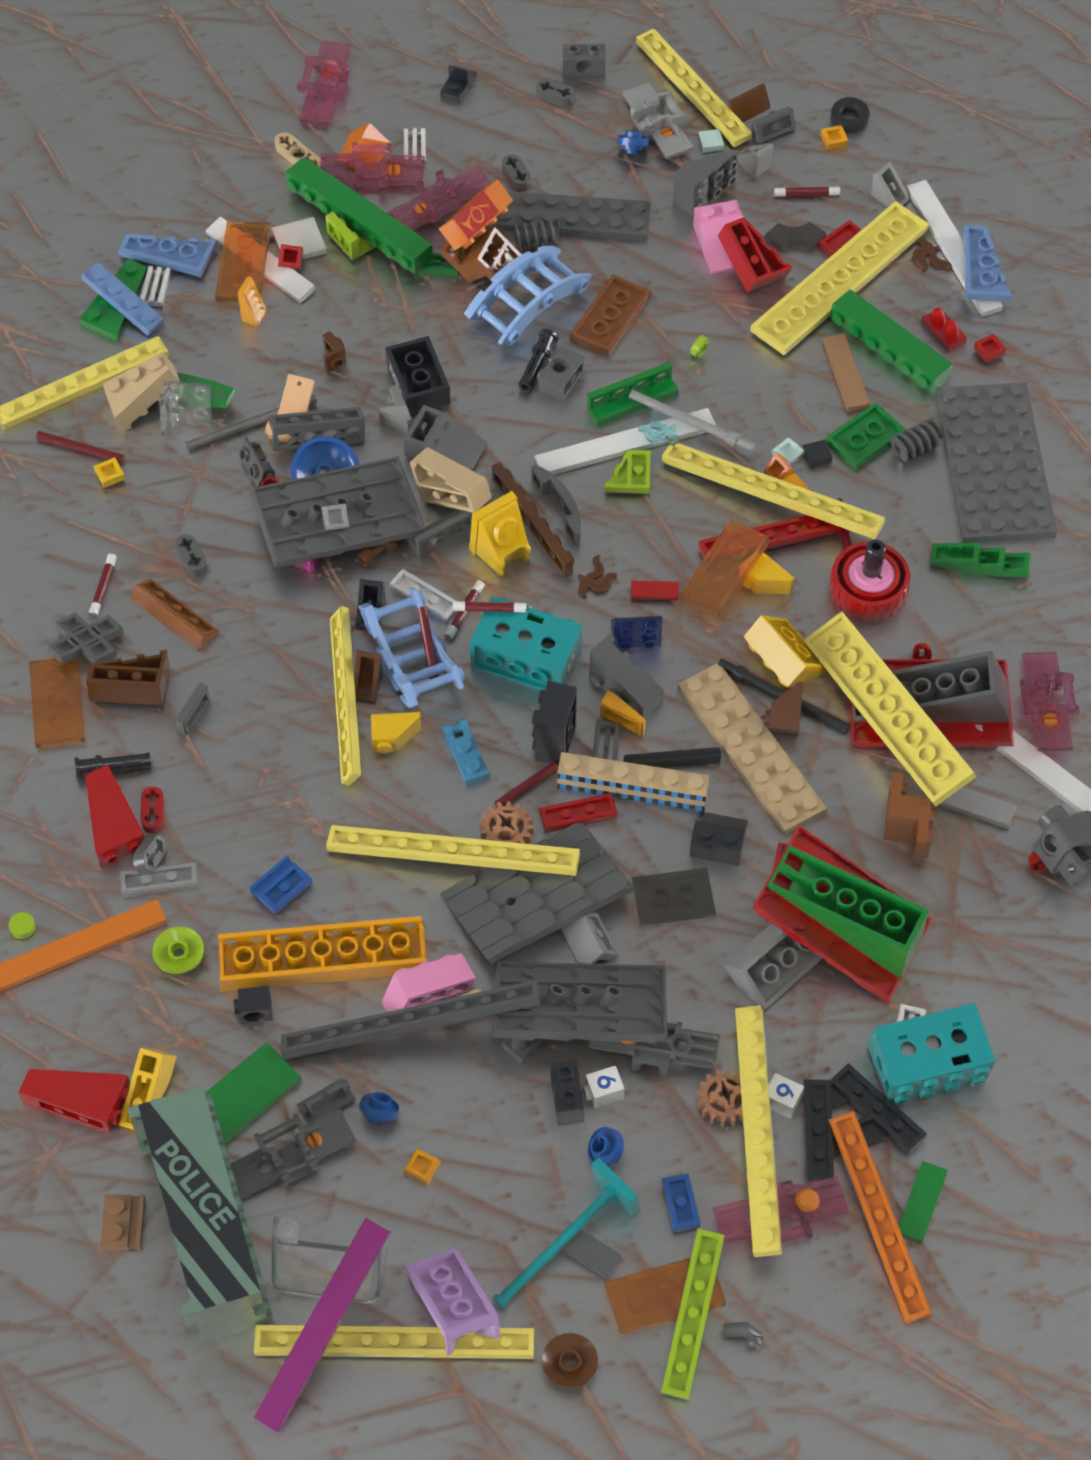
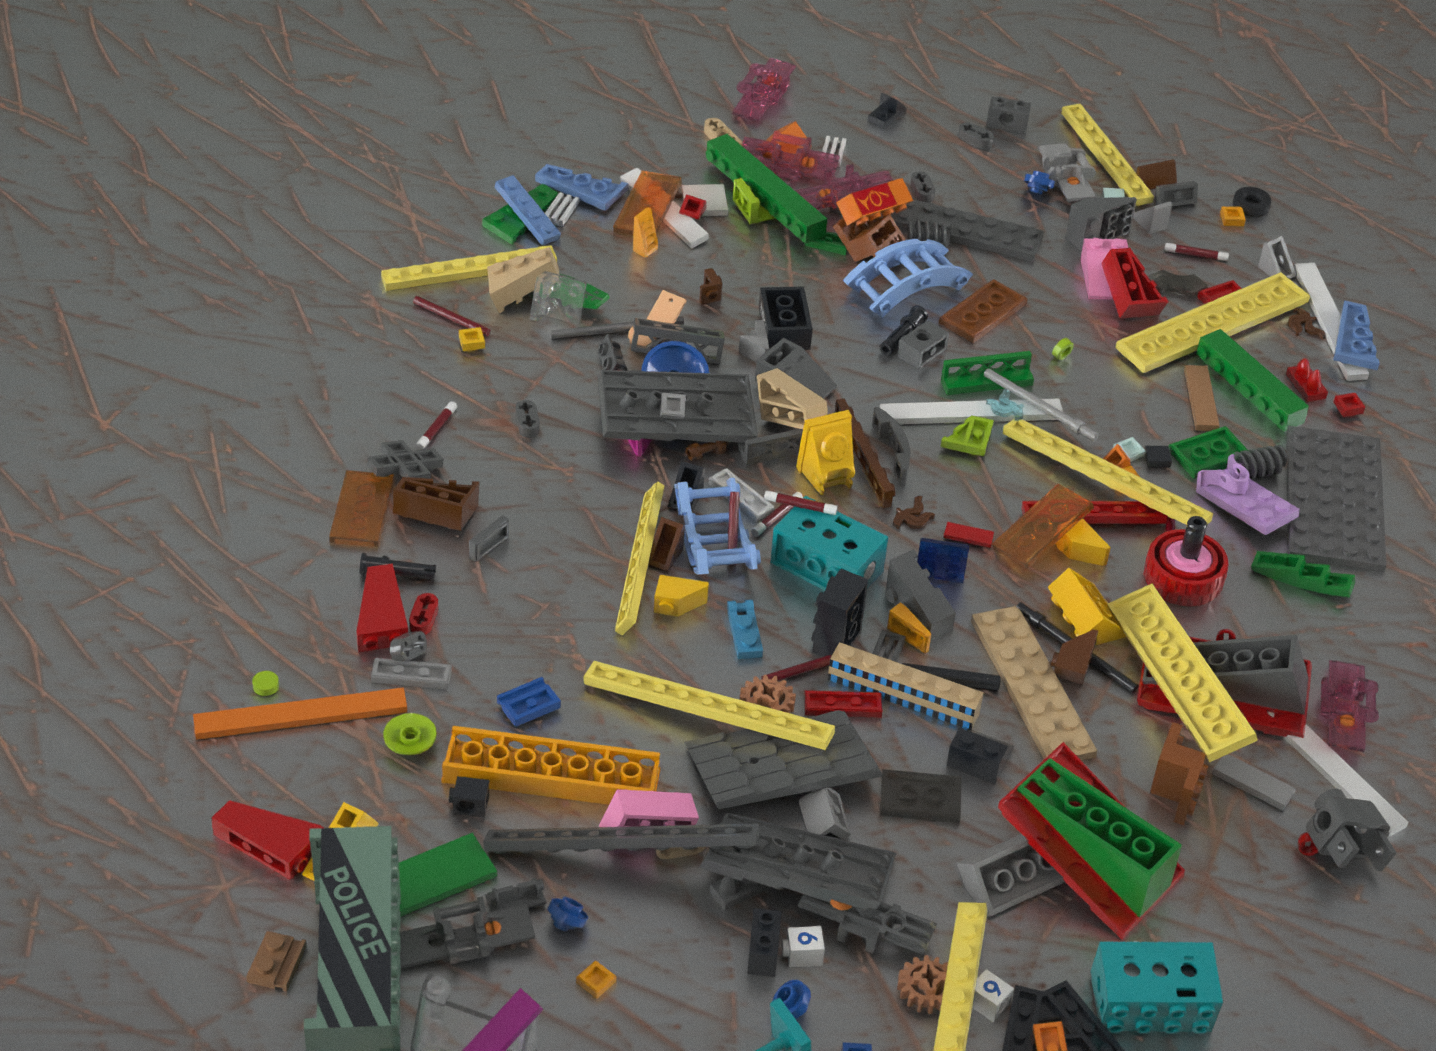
camera: 10 degrees right, 15 degrees down
dark orange slope [131,579,219,650] -> none
none -> lavender plate [1196,454,1300,535]

